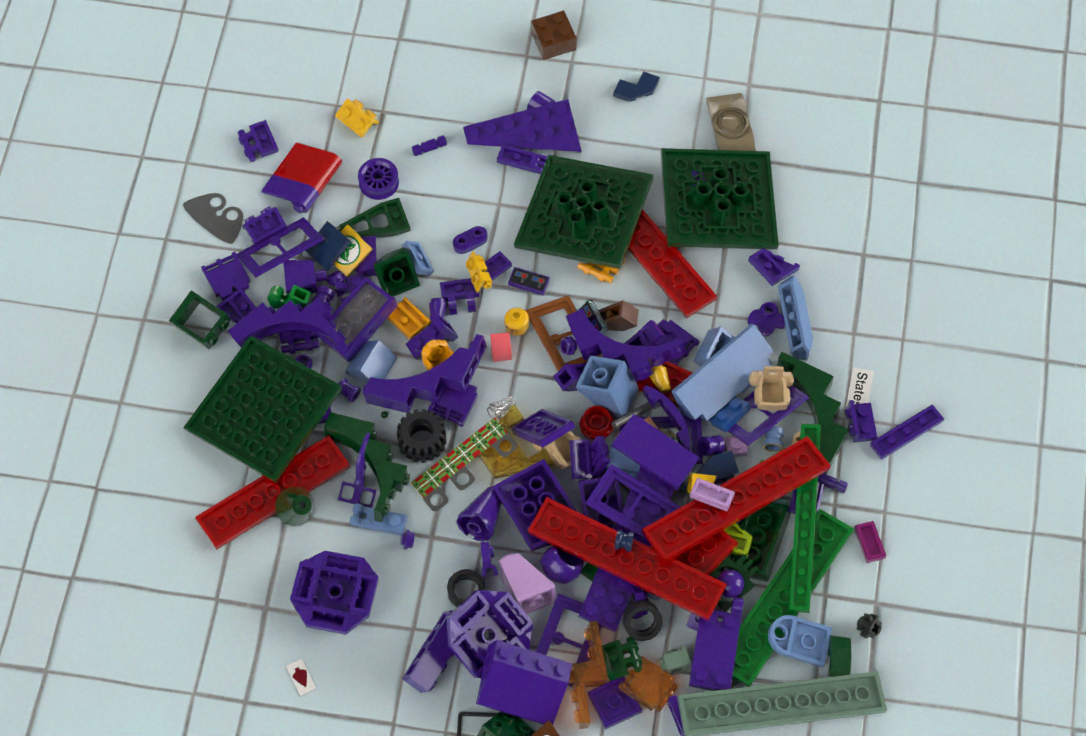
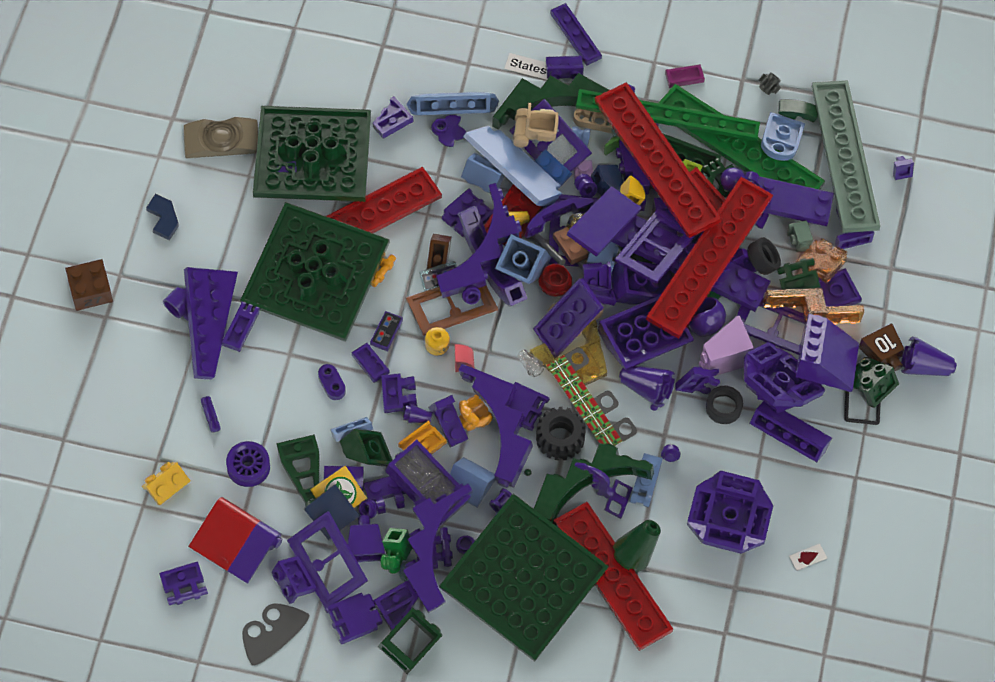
camera: 90 degrees left, 0 degrees up
dark purple wheel [311,286,335,306] -> none
yellow hinge [466,251,493,292] -> none
dark blue wheel [615,530,634,552] -> none
lavender plate [690,478,735,511] -> none

